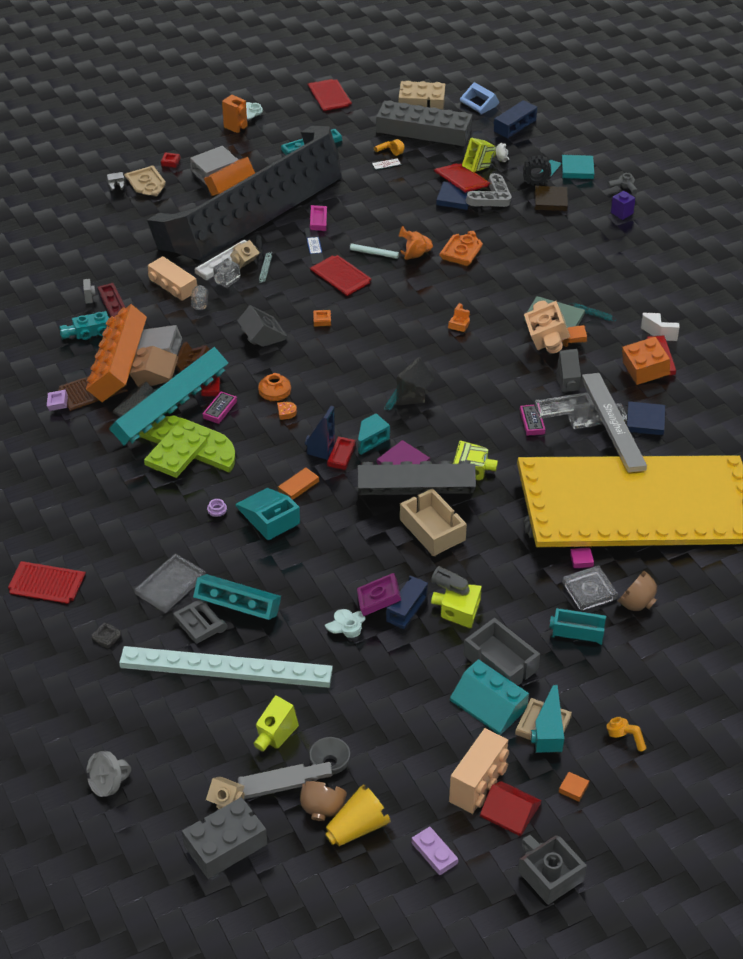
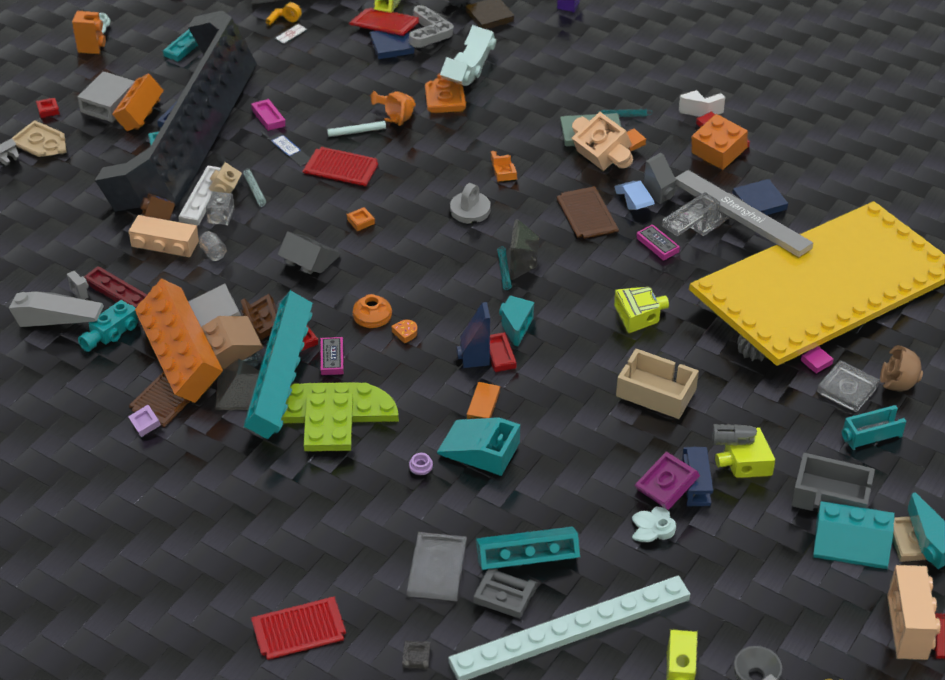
camera: 30 degrees left, 0 degrees up
dark grey brick [358,461,476,495] -> none
magenta tile [377,440,430,465] -> none
none -> light grey wedge [9,292,104,327]
none -> reddish brown brick [141,193,175,220]
none -> light aqua brick [440,25,496,86]
none -> light grey tile [450,183,490,223]
none -> reddish brown window [556,186,619,239]
none -> light blue slope [615,181,654,210]

